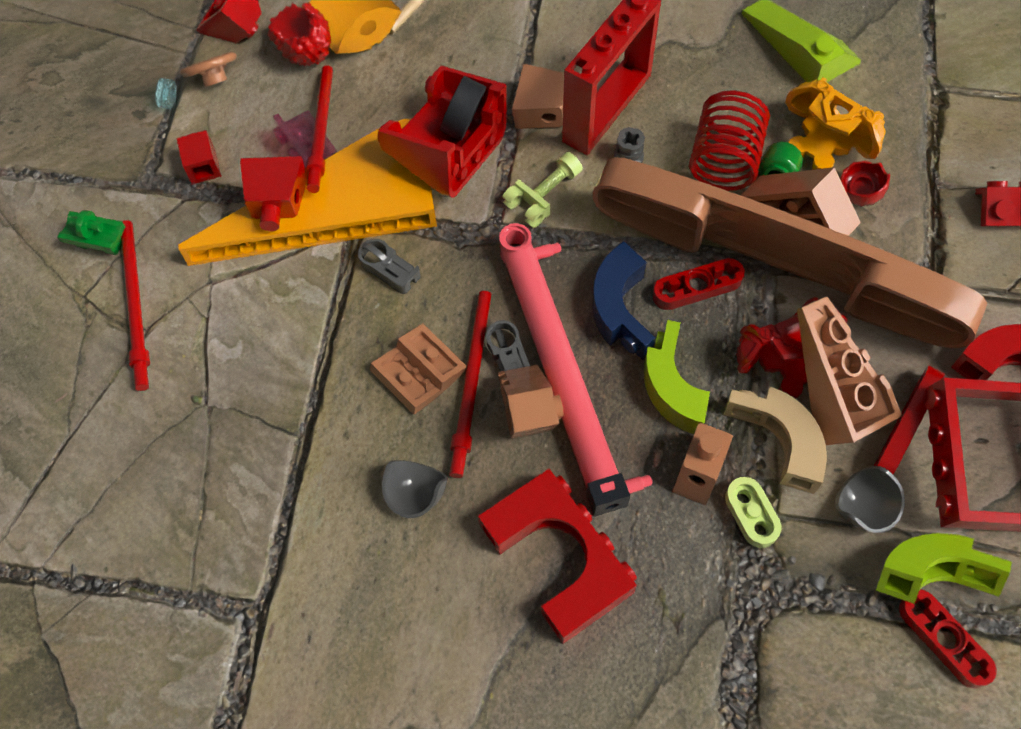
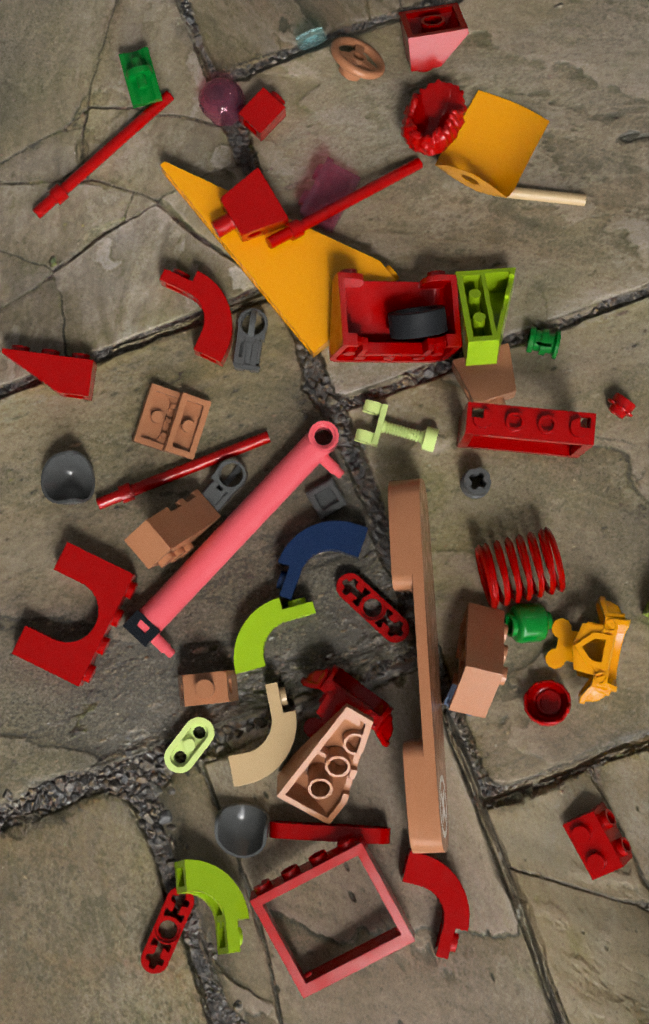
camera: 55 degrees right, 20 degrees up
none -> red slope [2,345,97,401]
none -> red arch [159,268,234,367]
none -> clear pink hair [198,77,246,126]
none -> dark grey tile [305,478,347,520]
none -> lime wedge [455,267,516,366]
none -> green bush [526,326,561,360]

